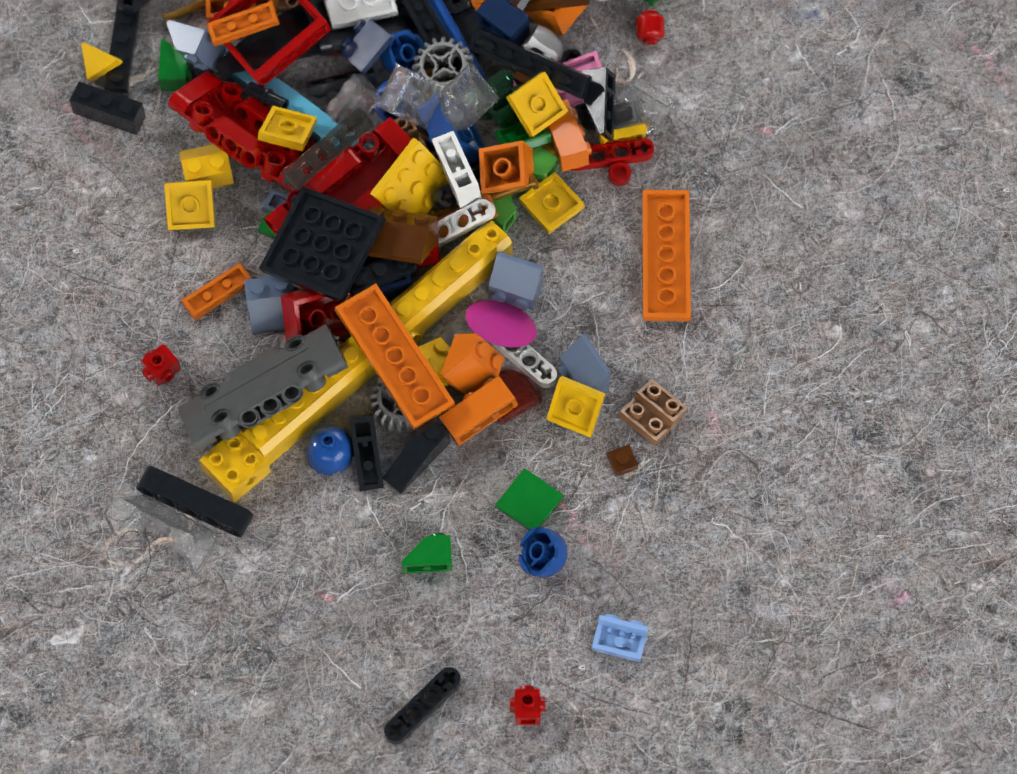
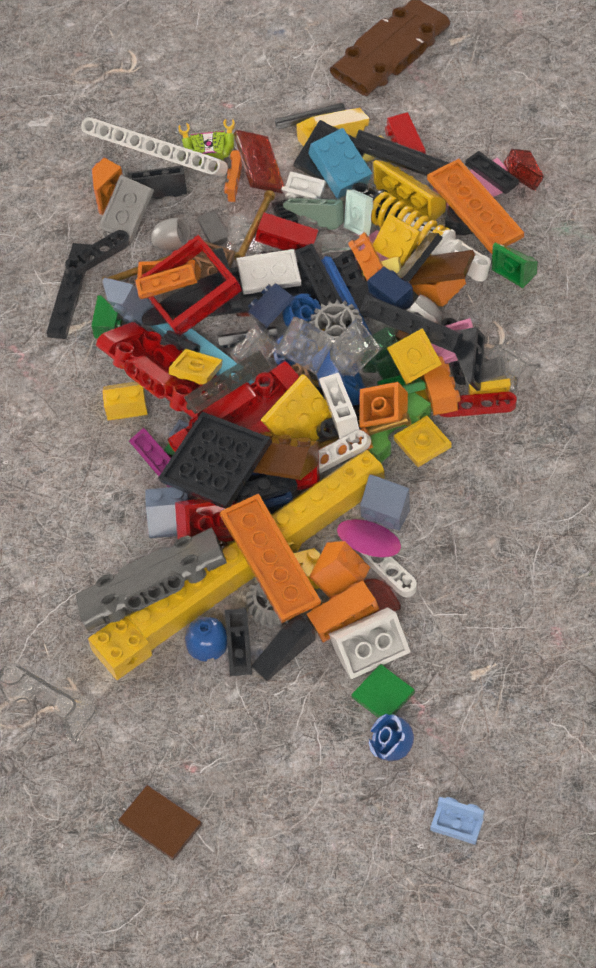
camera: 10 degrees right, 10 degrees down
black brick [69,81,146,135] -> none
yellow tile [81,42,122,82] -> none
black beam [136,466,254,537] -> none
red brick [141,343,181,387] -> none
yellow plate [164,180,216,230] -> none
orange tile [181,263,252,321] -> none
black beam [384,667,461,745] -> none
green slope [402,533,452,574] -> none
red brick [510,685,545,726] -> none
yellow plate [546,375,606,438] -> none
sand blue slope [558,334,611,393] -> none
reddish brown plate [606,444,638,477] -> none
red tile [608,162,631,186] -> none
medium nougat slope [618,379,688,446] -> none
red head [635,10,665,45] -> none
orange plate [642,190,691,322] -> none
none -> reddish brown tile [118,785,202,861]
none -> magenta plate [129,428,171,488]
none -> white slope [329,607,410,679]

